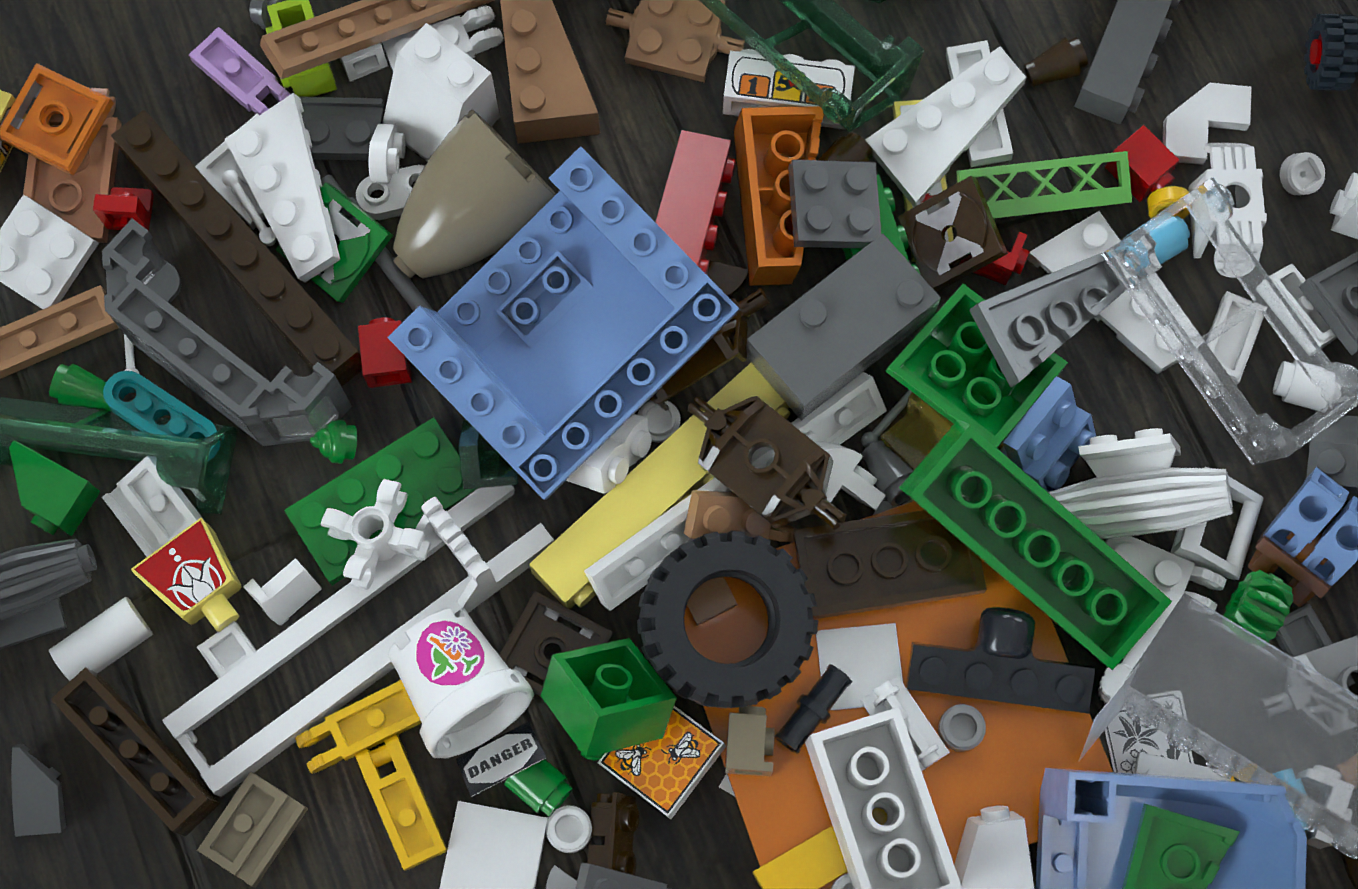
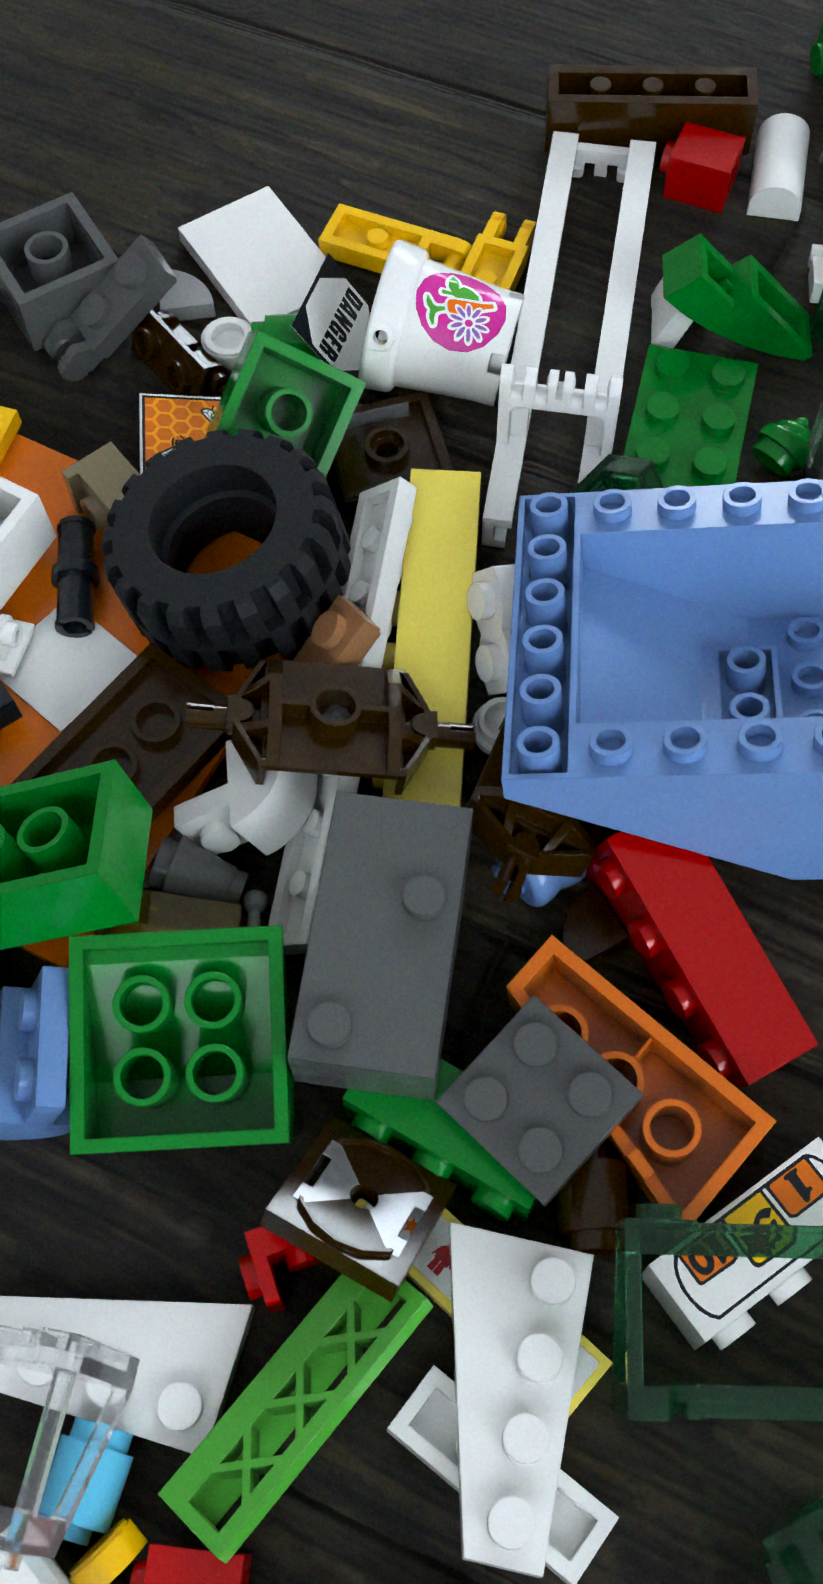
camera: 140 degrees right, 10 degrees down
dark grey slope [11,744,66,837] -> none
torso [131,518,242,632] -> none
white tile [197,621,257,678] -> none
dark tan plate [197,771,308,888] -> none
white pin [320,479,432,590] -> none
wing [969,250,1130,388] -> none
none -> red brick [659,121,746,214]
none -> green slope [662,233,813,361]

